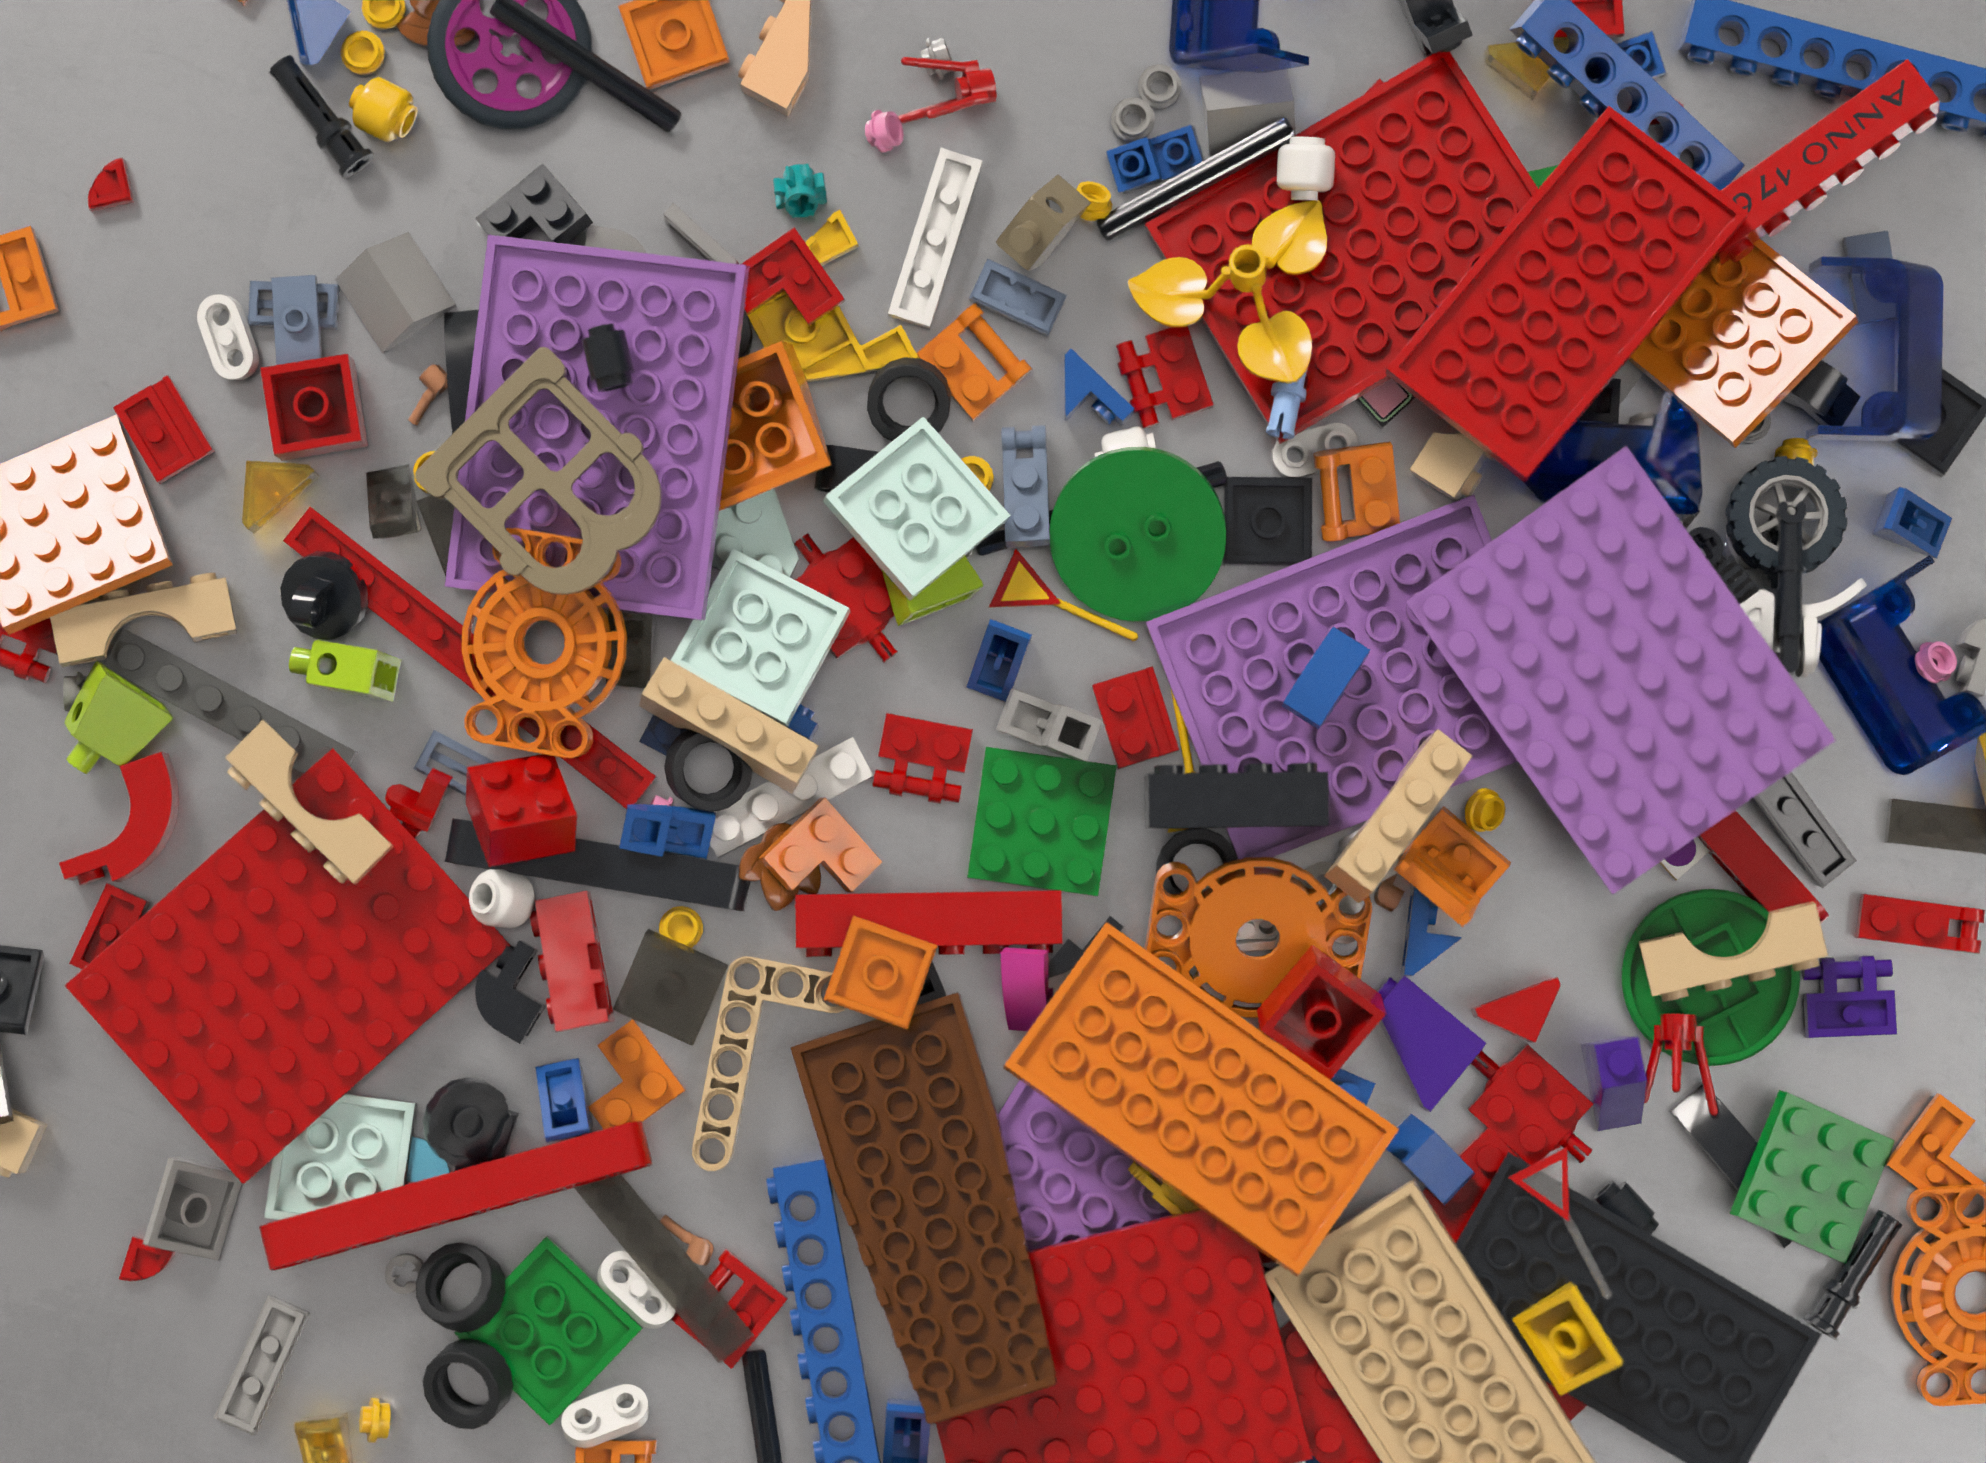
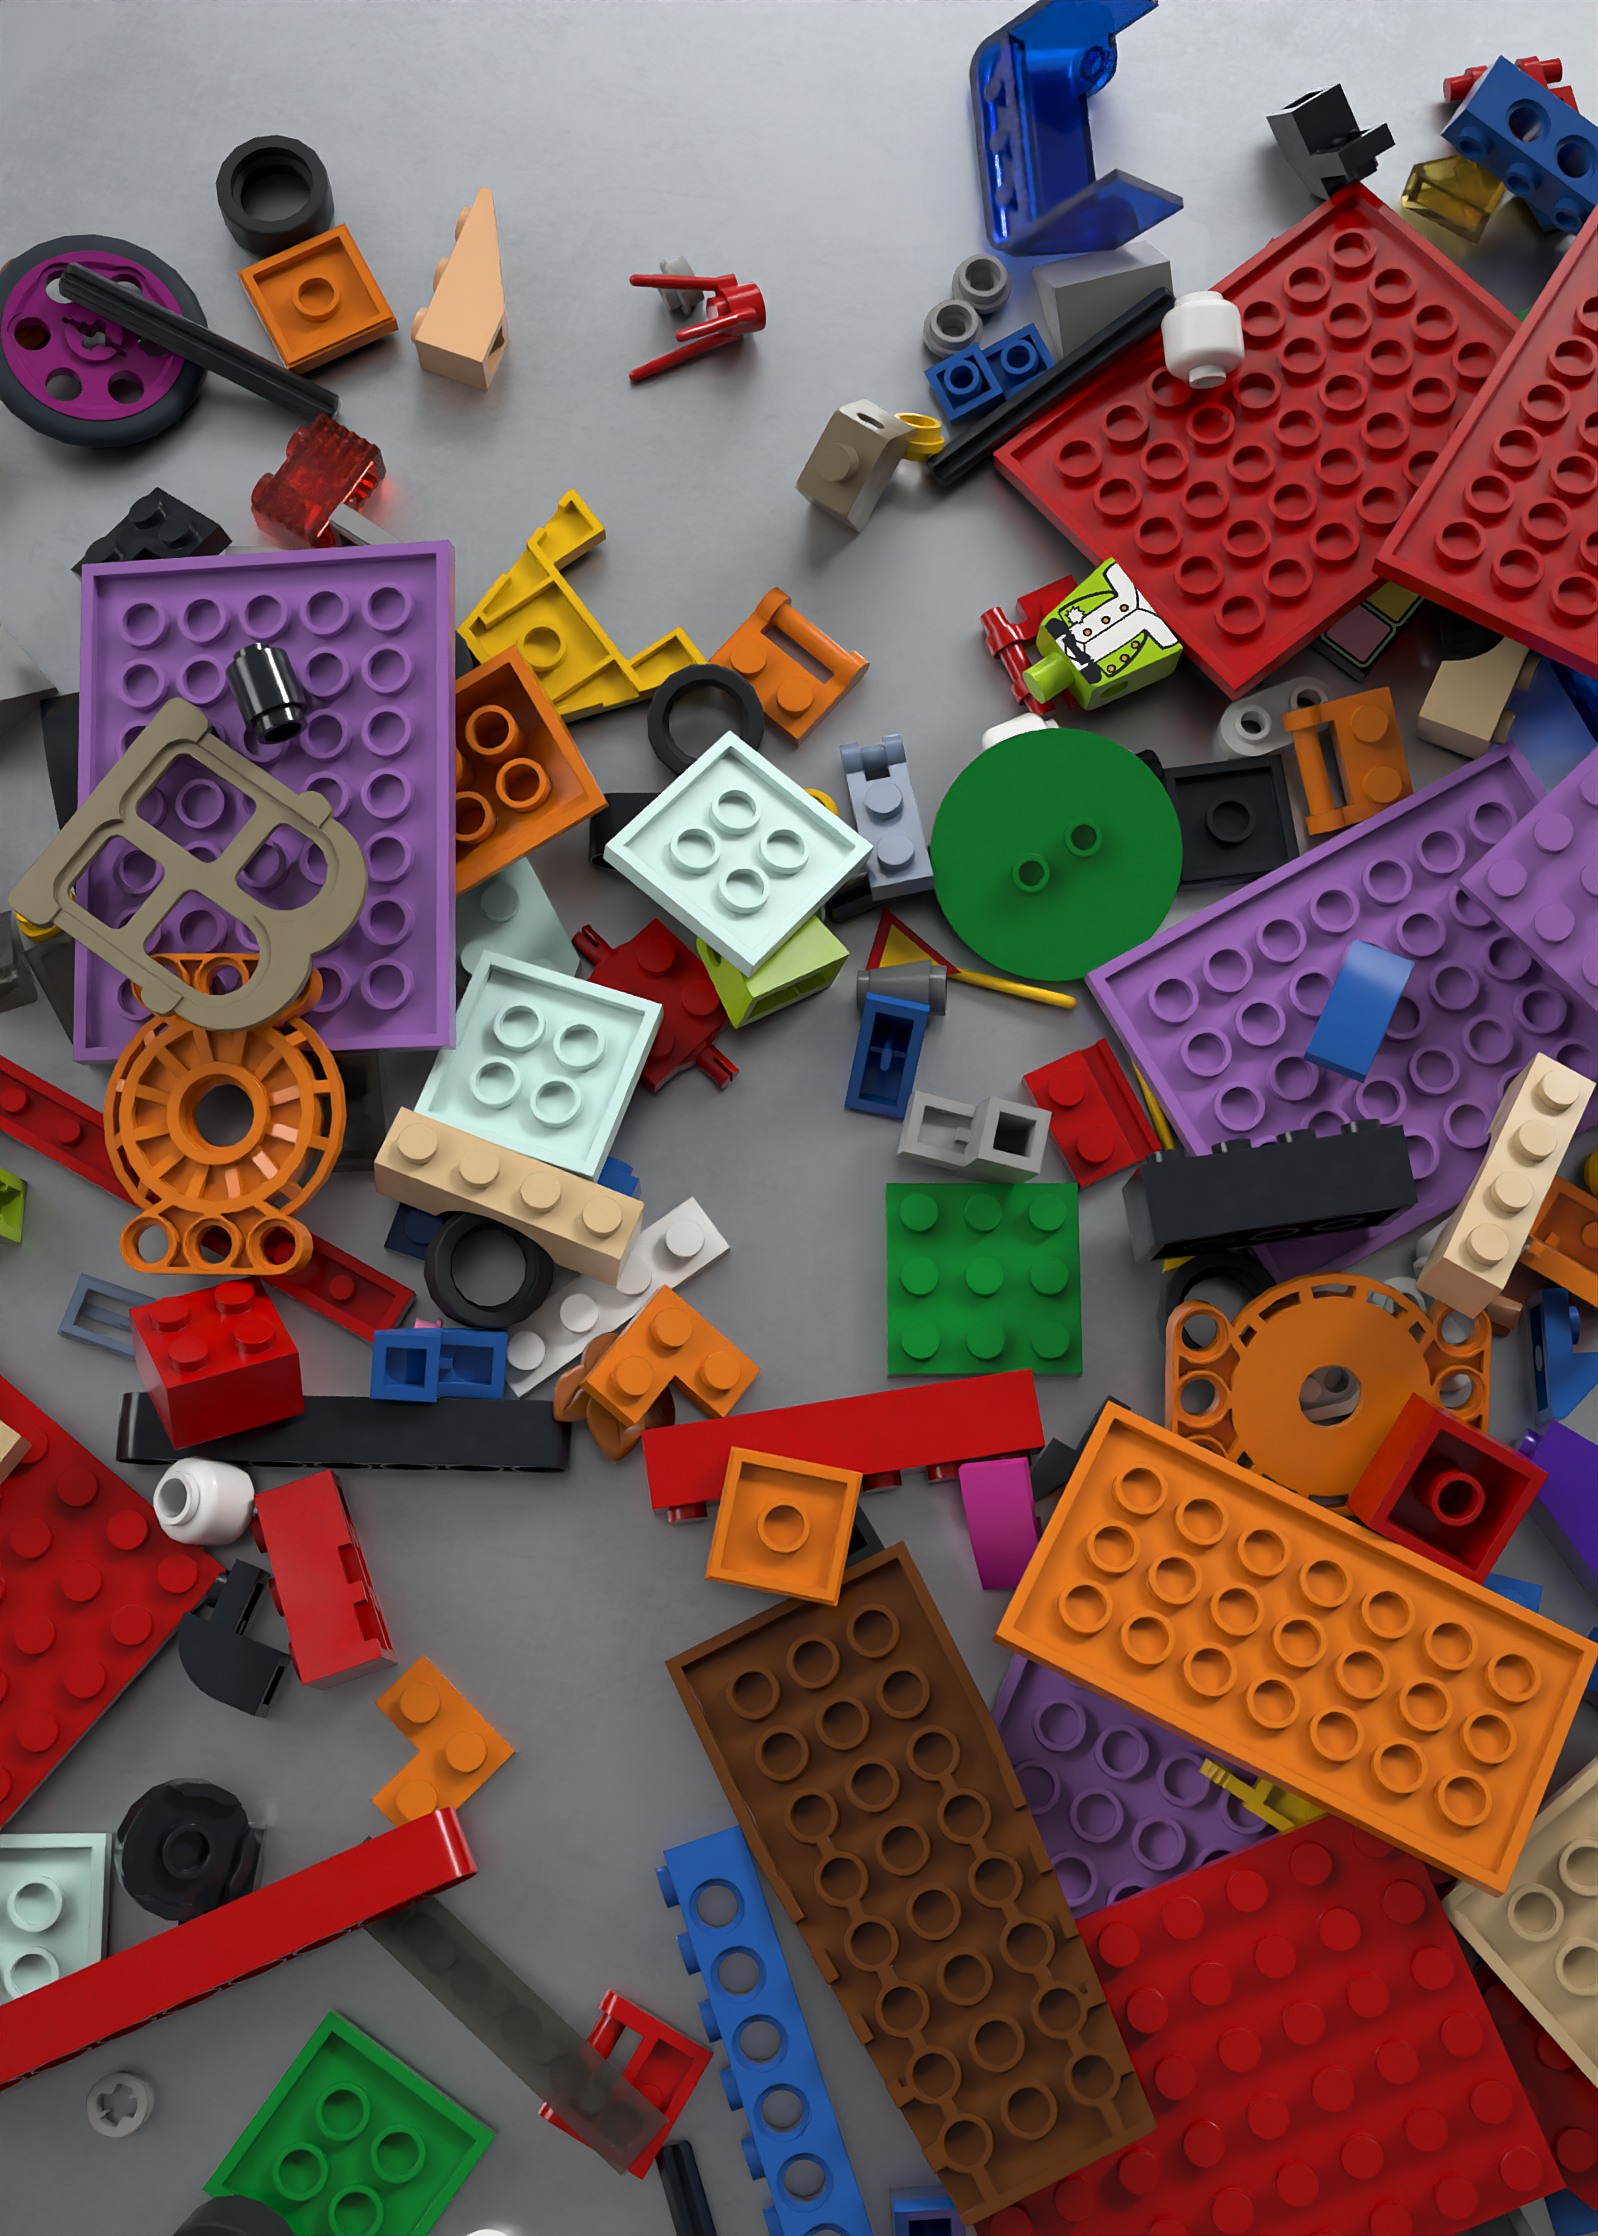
camera: 10 degrees left, 10 degrees down
red piece [385,768,453,838] -> none
medium azure tile [406,1136,451,1182] -> none
nougat hand [408,364,448,425] -> none
black tyre [416,1242,506,1333] -> none
blue slope [535,1058,593,1143] -> none
white plate [597,1251,677,1329] -> none
clear smoke plate [612,929,729,1046] -> none
yellow plate [659,906,703,950] -> none
nougat hand [659,1215,714,1266] -> none
tan beam [692,957,848,1171] -> none
red plate [741,227,845,326] -> none
teal gear [773,164,827,218] -> none
bright pink plate [865,110,903,153] -> none
red plate [872,713,973,804] -> none
white plate [888,148,983,329] -> none
sand blue plate [969,258,1067,336] -> none
blue slope [1064,348,1135,427] -> none
yellow plant [1128,200,1327,384] -> none
light blue pin [1266,353,1312,439] -> none
none -> clear red brick [250,413,387,550]
none -> dark grey cone [856,959,947,1022]
none -> torso [1022,557,1183,710]

